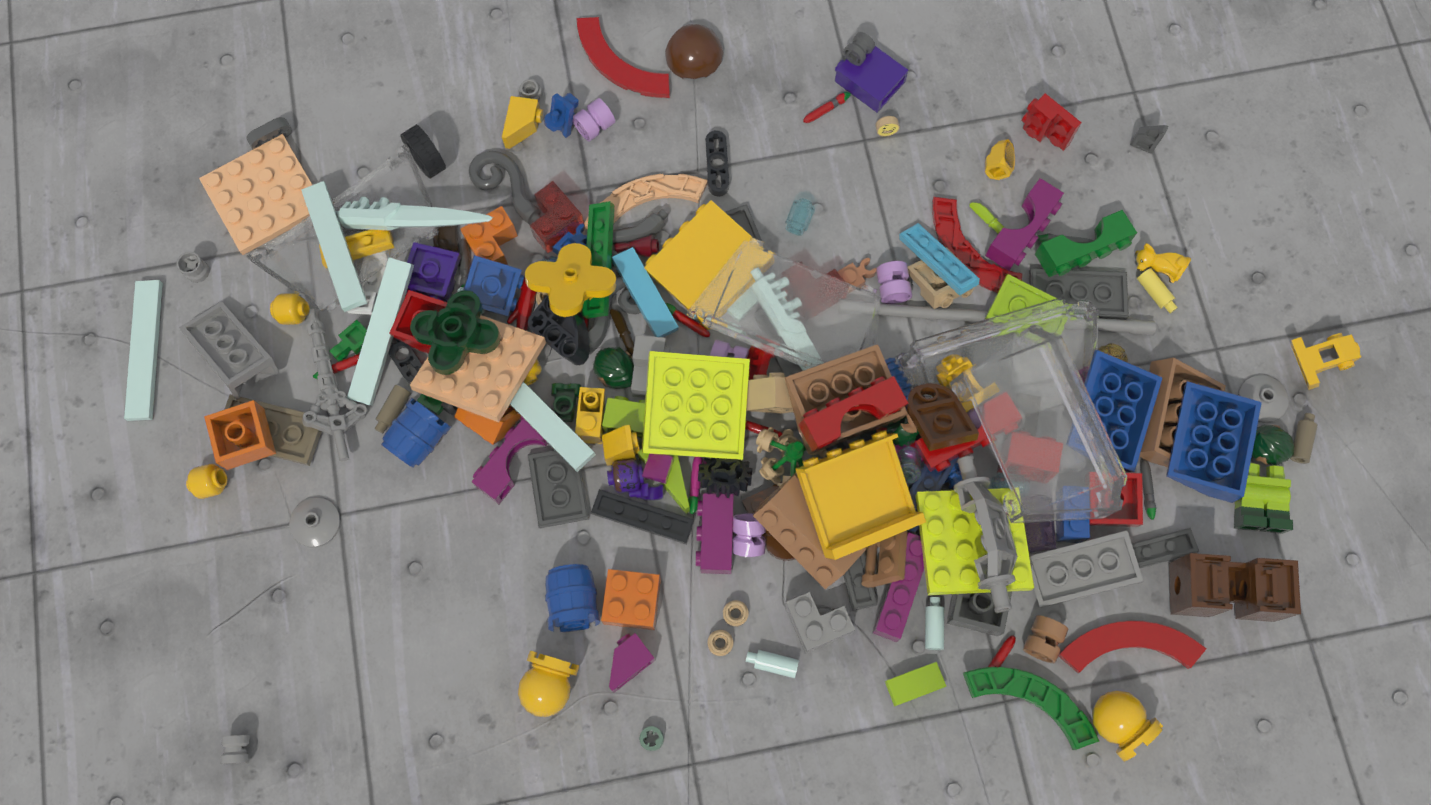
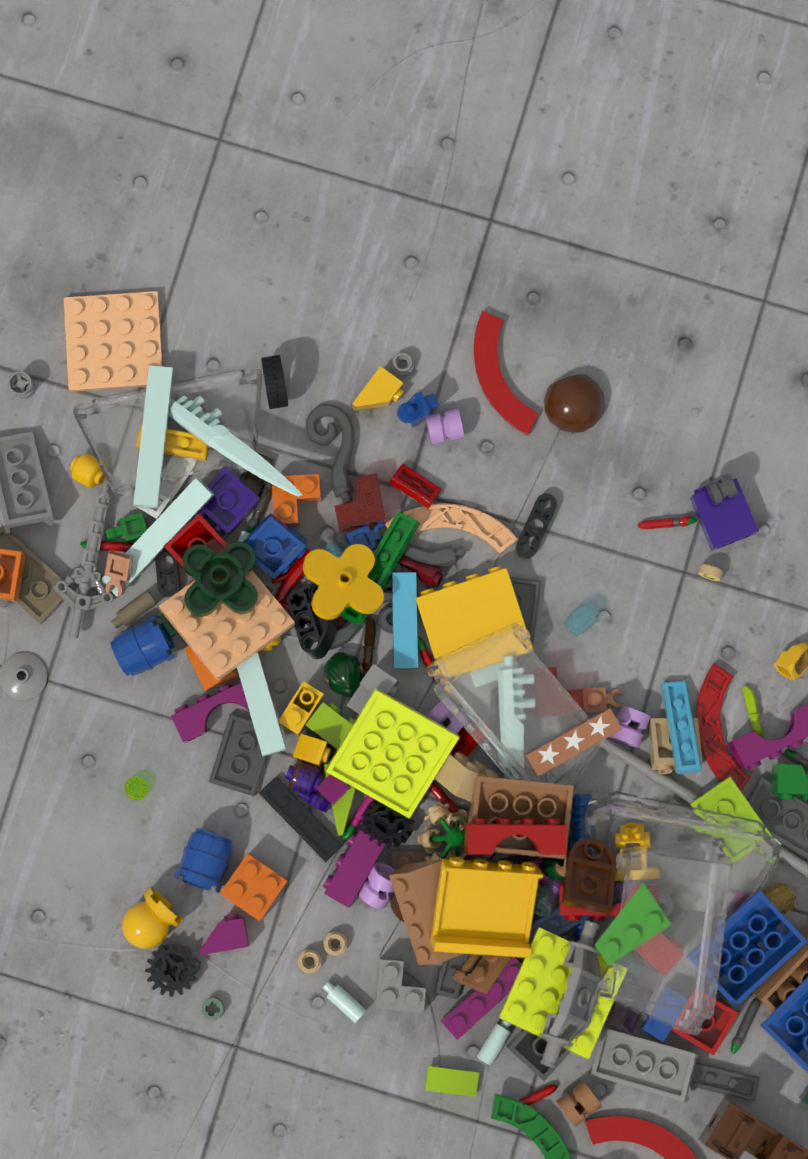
camera: 30 degrees right, 10 degrees up
dark grey beam [246,117,292,149] -> none
dark green plate [551,383,581,422] -> none
none -> nougat plate [105,551,134,596]
none -> clear neon green plate [124,776,149,800]
none -> black gear [145,943,199,997]
none -> red tile [389,463,442,509]
none -> nougat tile [525,708,622,776]
none -> bright green wedge [595,883,671,966]

